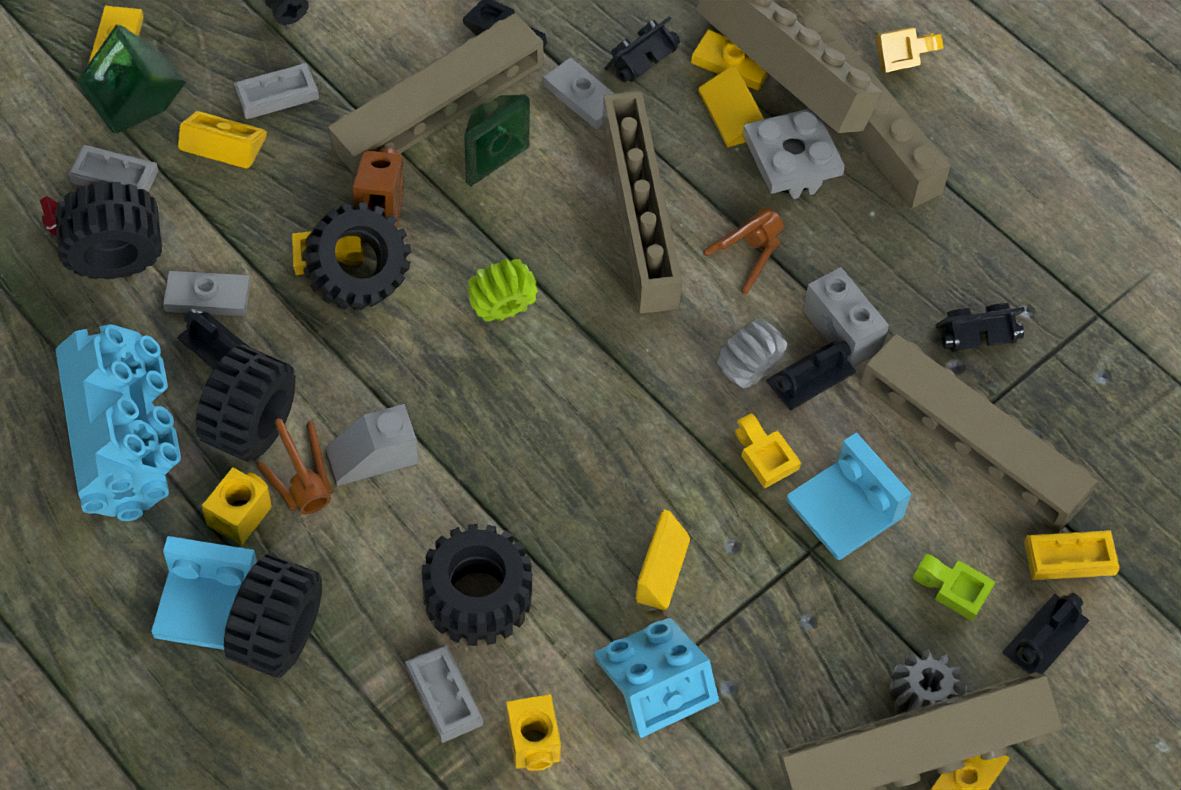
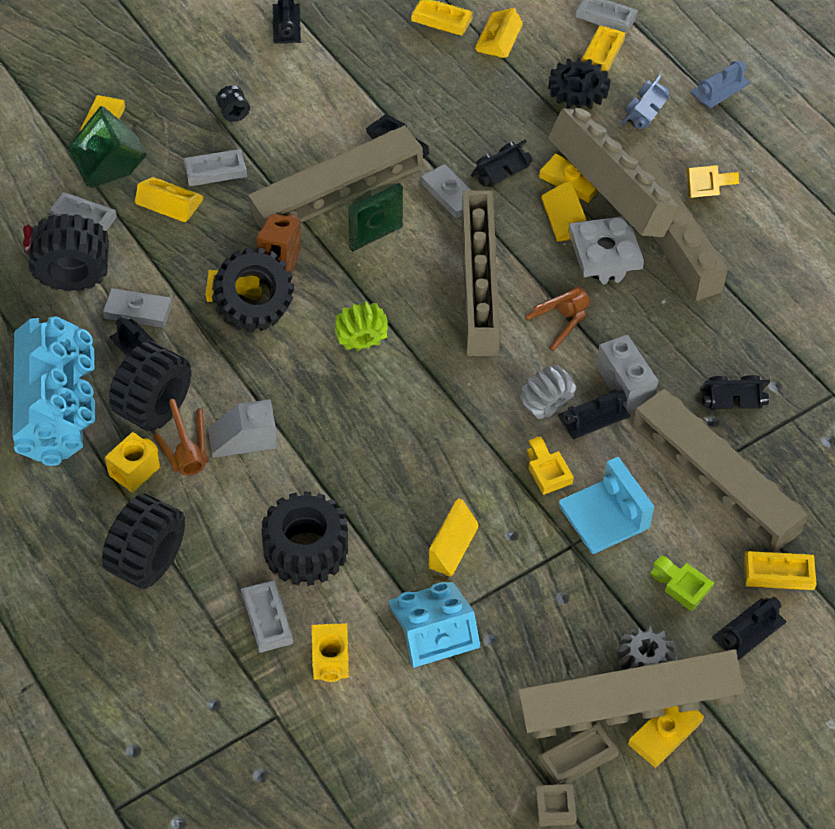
camera: 10 degrees right, 5 degrees down
medium azure bracket [152,536,257,650] -> none

